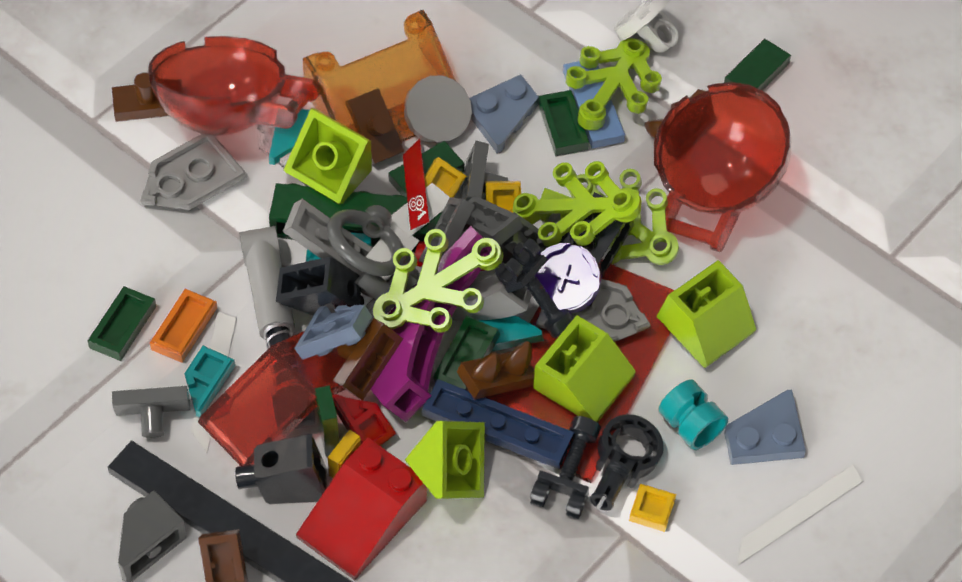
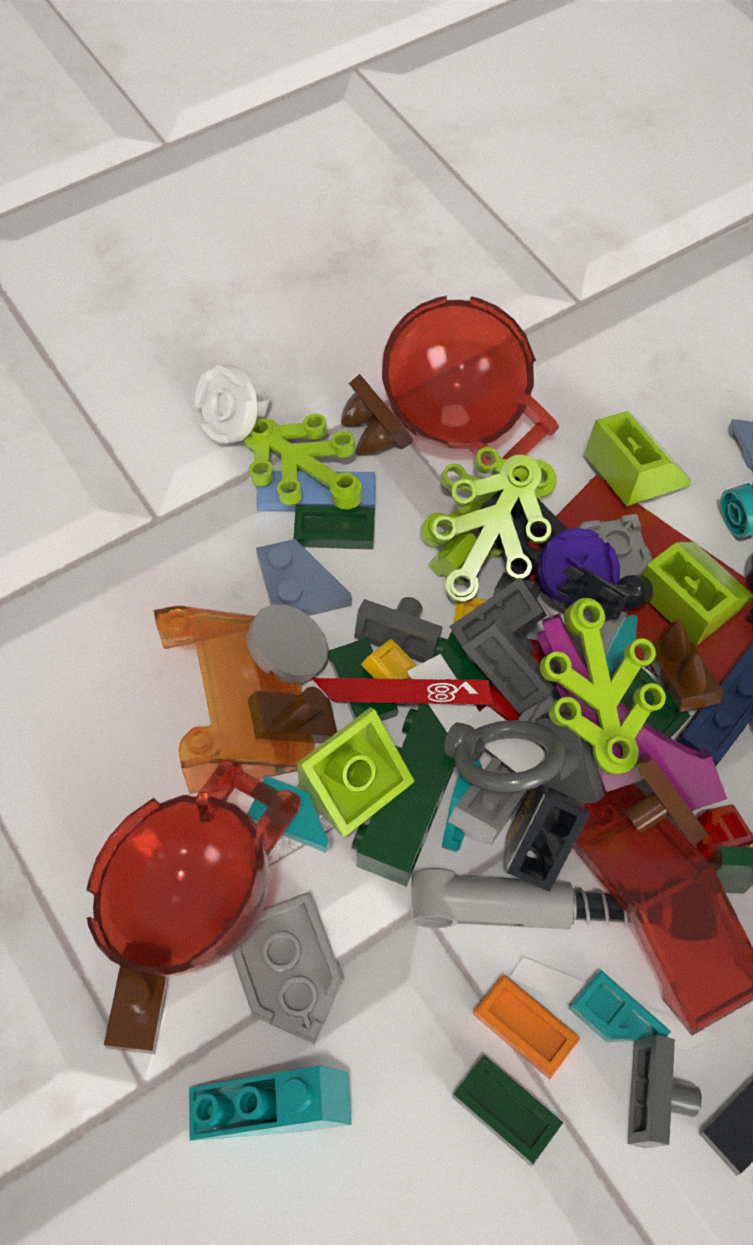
camera: 75 degrees left, 5 degrees up
sand blue wing [294,305,372,360] -> none
yellow tile [485,181,521,213] -> none
dark green tile [724,38,791,102] -> none
none -> teal slope [189,1065,352,1141]

